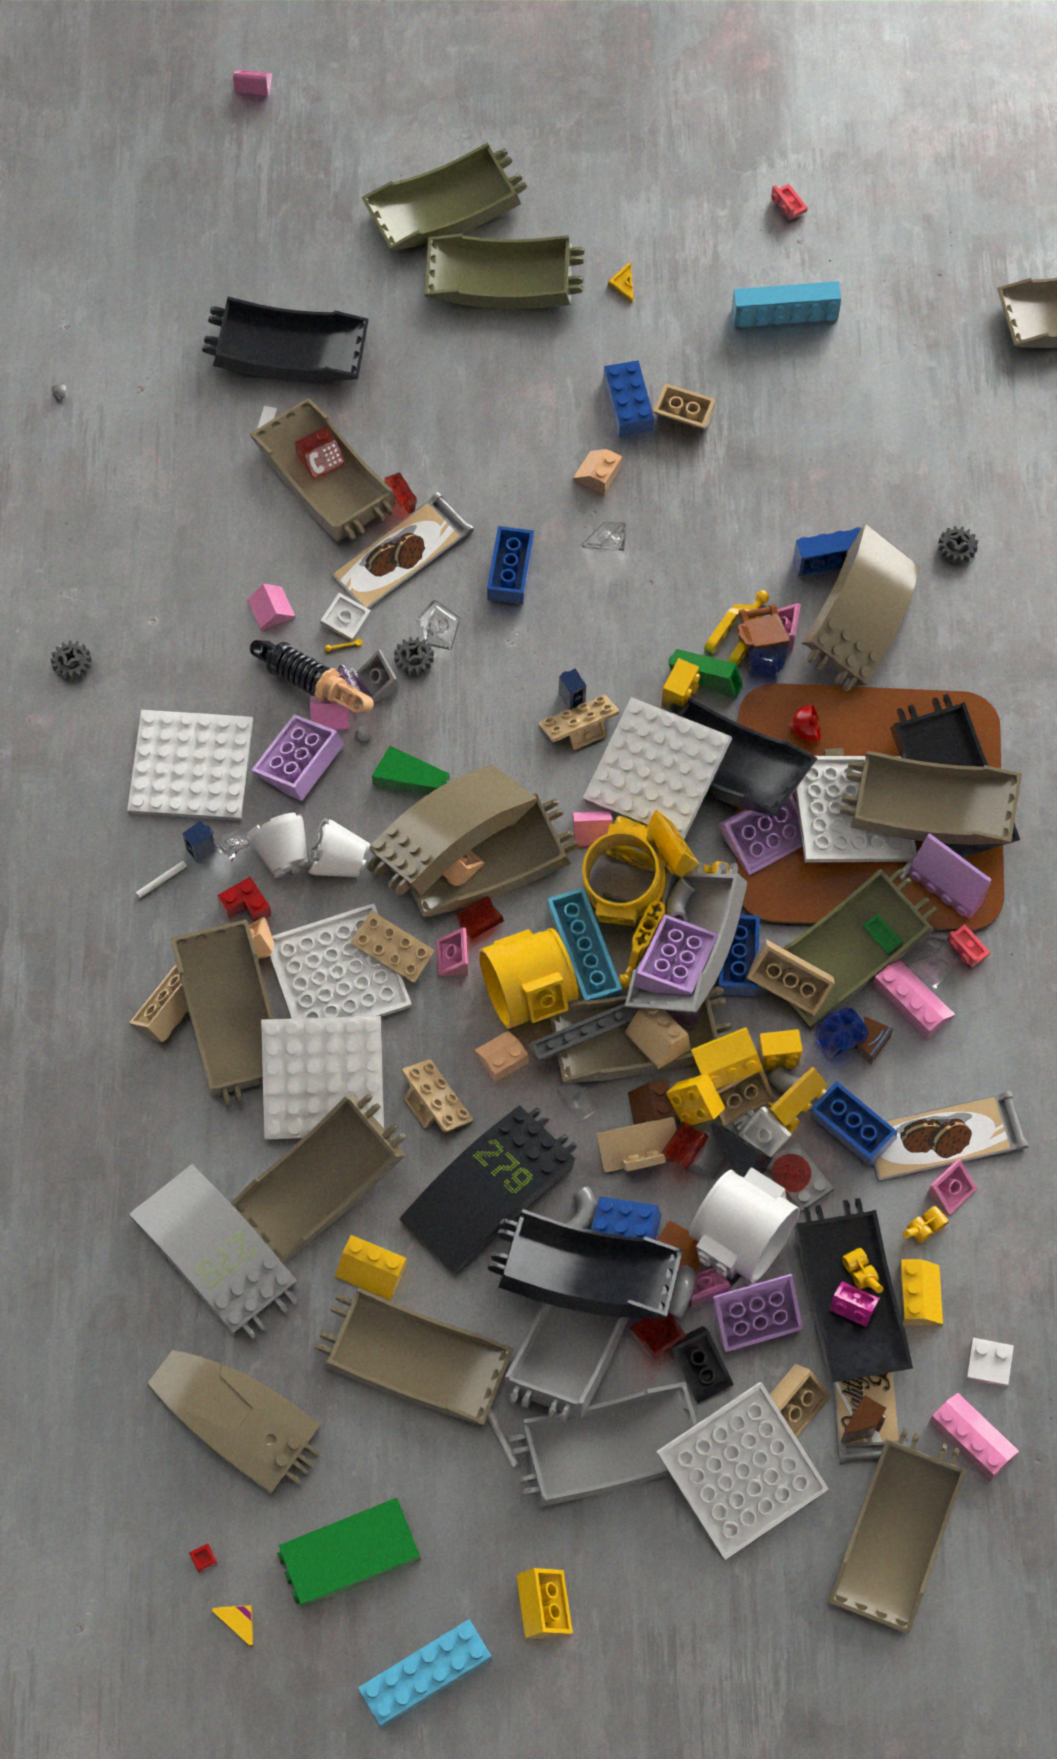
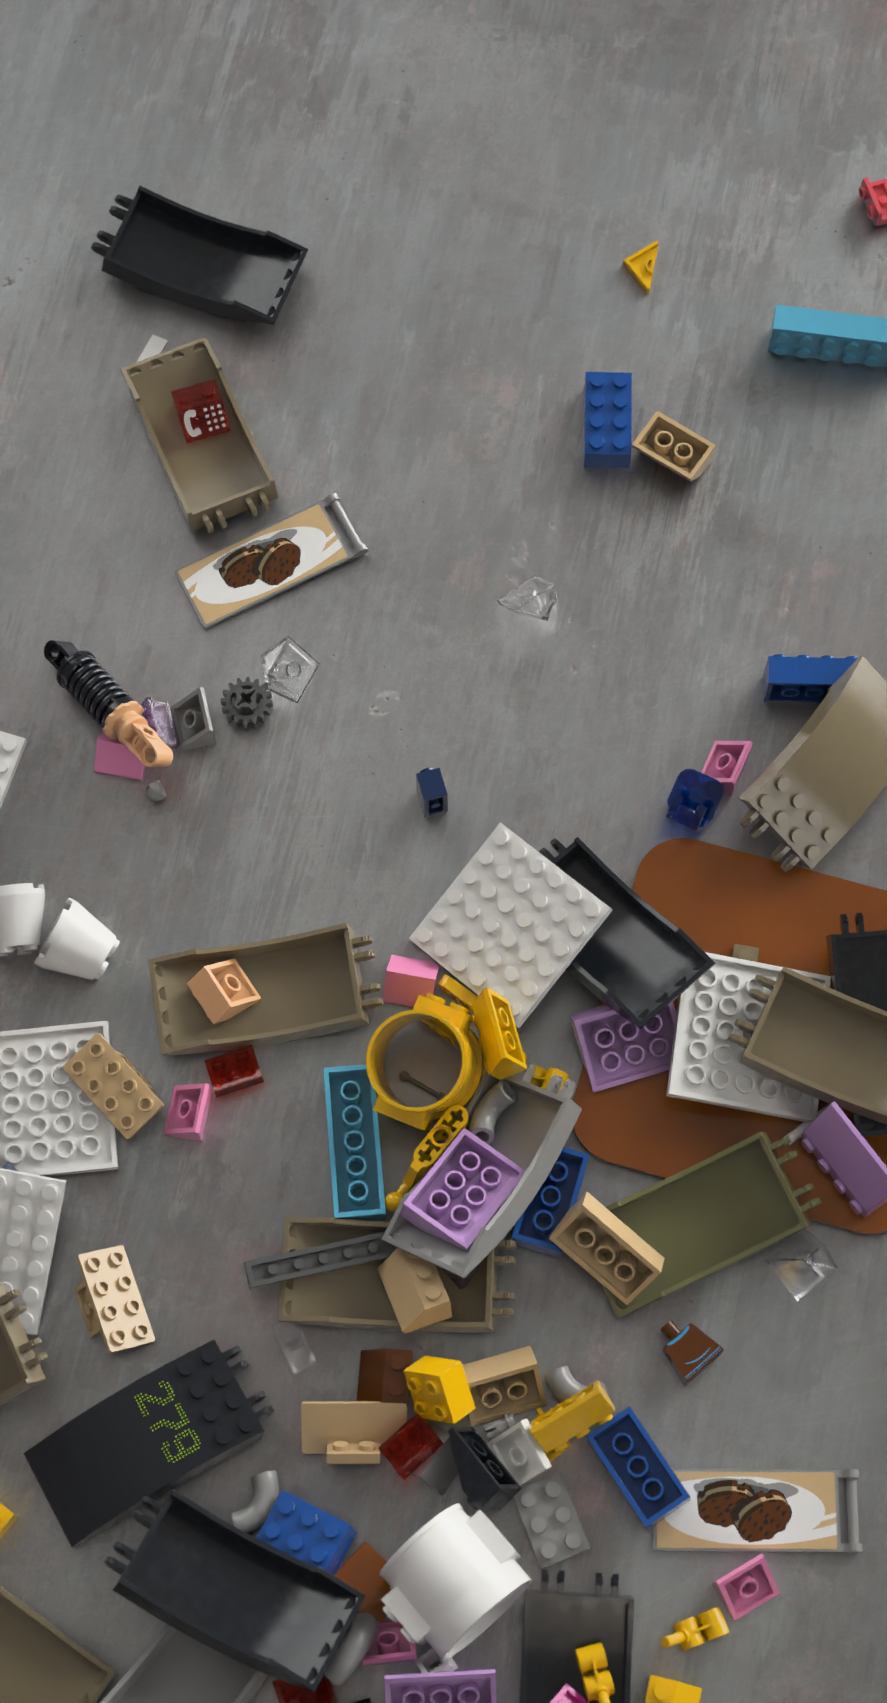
camera: 15 degrees right, 5 degrees up
bright pink slope [248,584,295,630] -> none
lavender slope [251,714,344,801] -> none
white plate [320,593,371,642] -> none
yellow hinge [324,639,362,652] -> none
olive hinge [361,142,527,250] -> none
dark tan hinge [366,765,538,896] -> none
green slope [372,746,450,795] -> none
clear red bracket [384,472,417,514] -> none
olive hinge [425,234,585,309] -> none
light nougat slope [474,1031,529,1082] -> none
yellow cylinder [478,928,578,1029] -> none
blue brick [487,526,534,604] -> none
tan bracket [539,695,620,750] -> none
light nougat slope [573,449,622,495] -> none
yellow brick [661,658,700,709] -> none
green slope [668,649,743,699] -> none
yellow slope [691,1027,764,1089] -> none
yellow piece [704,590,769,666] -> none
piece [738,604,789,648] -> none
yellow brick [757,1029,803,1071] -> none
clear red piece [772,1154,811,1192] -> none
red cylinder [789,705,821,743] -> none
clear blue piece [815,1007,869,1059] -> none
green tile [863,913,903,955] -> none
bright pink slope [873,961,955,1040] -> none
coral bracket [947,924,990,968] -> none

